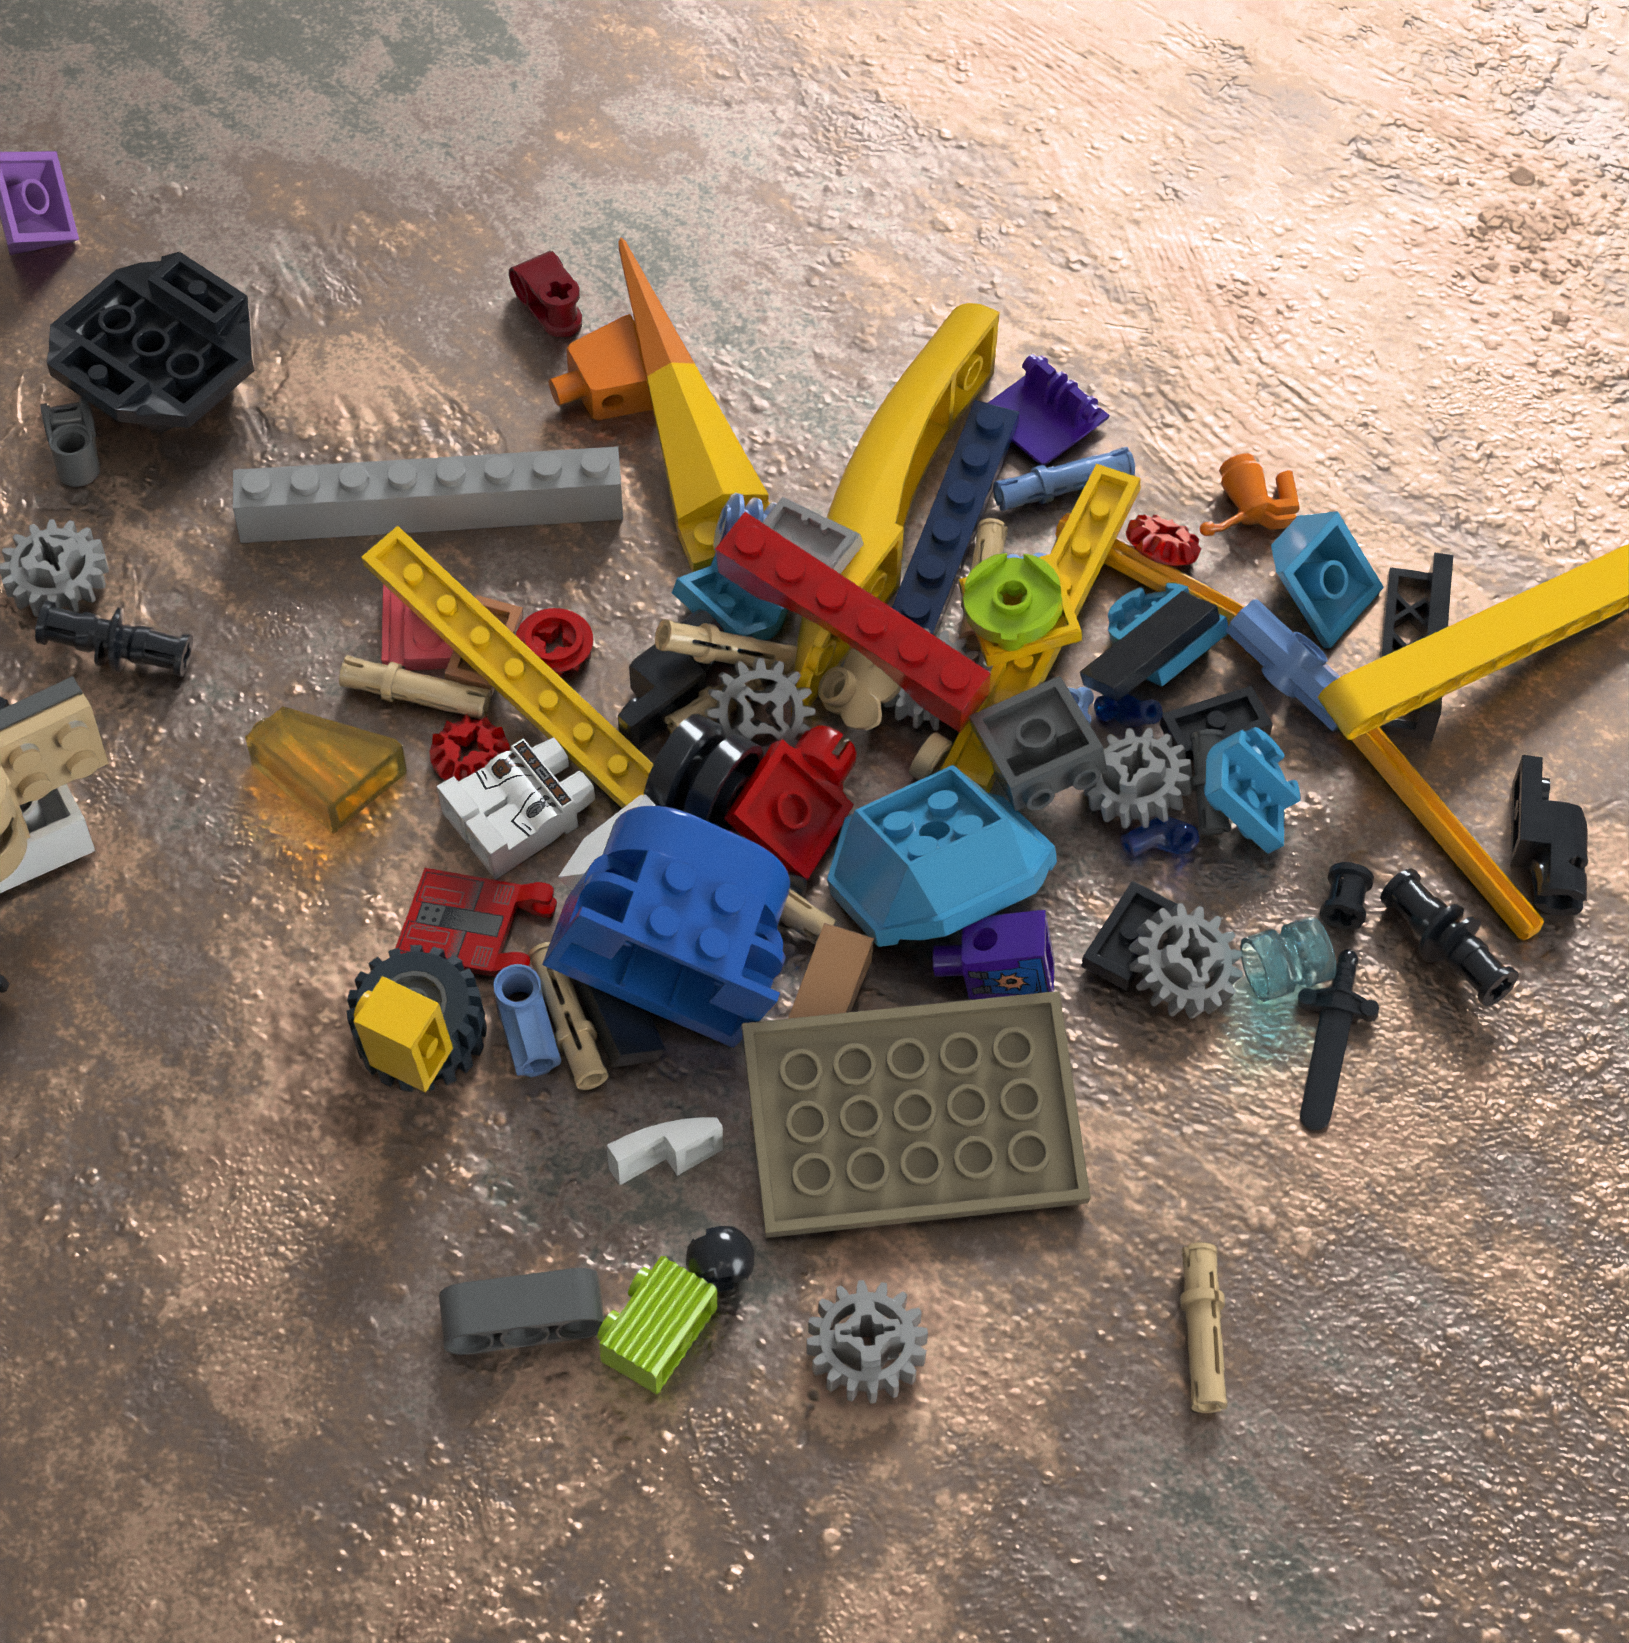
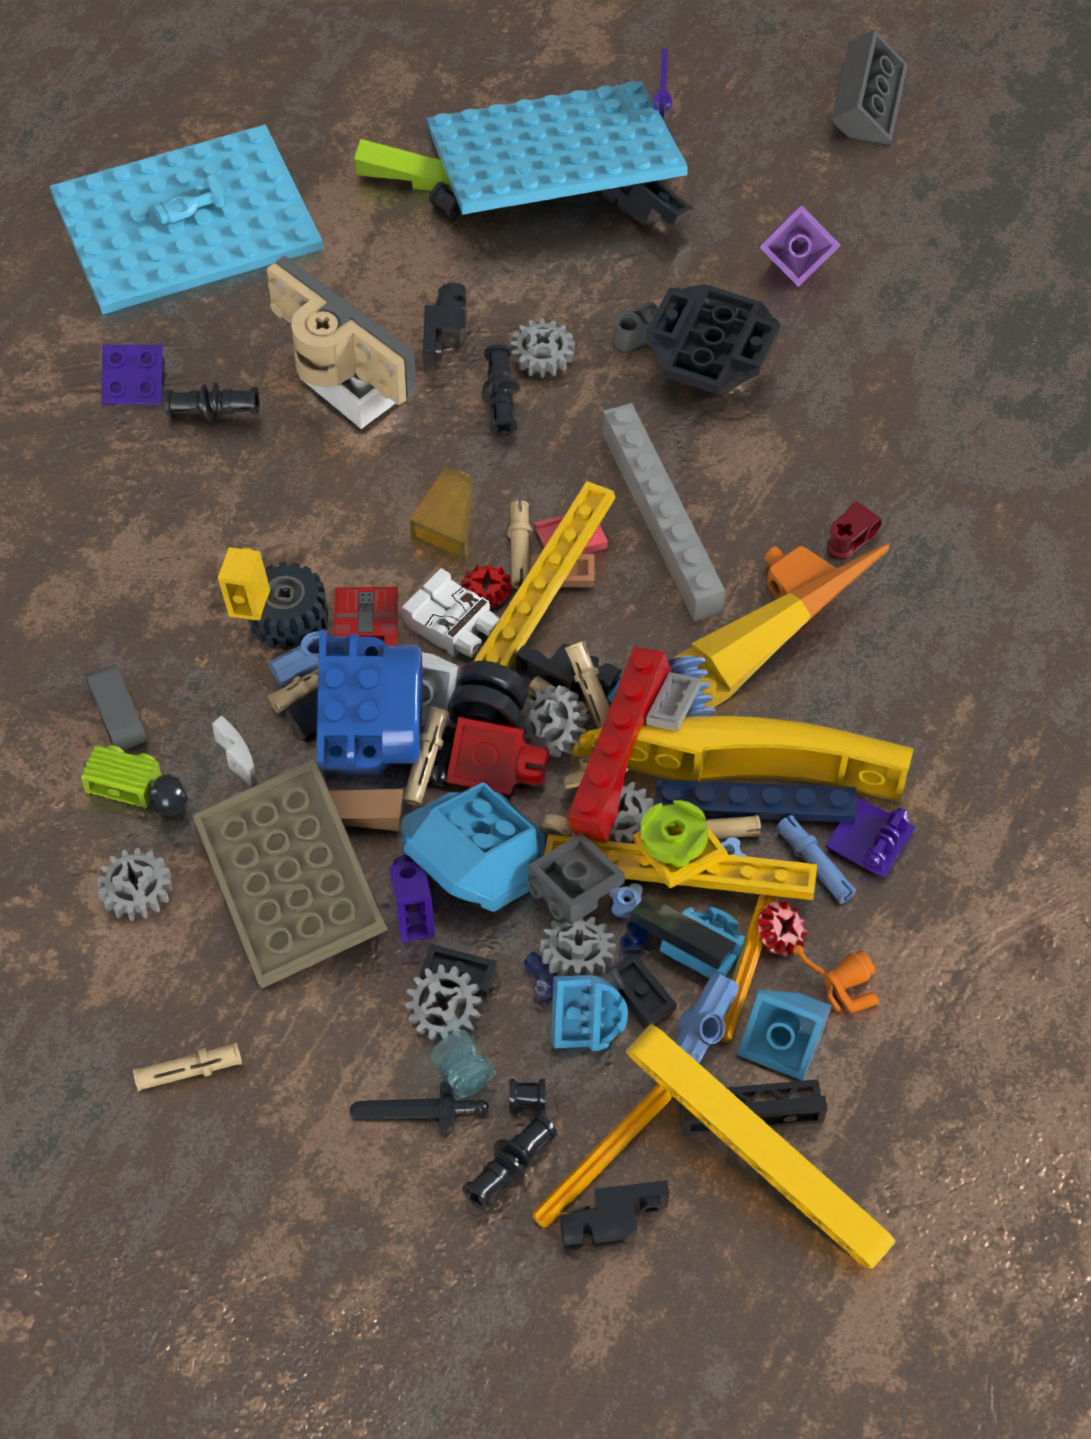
camera: 75 degrees right, 0 degrees up
red gear [516,608,594,676] -> none

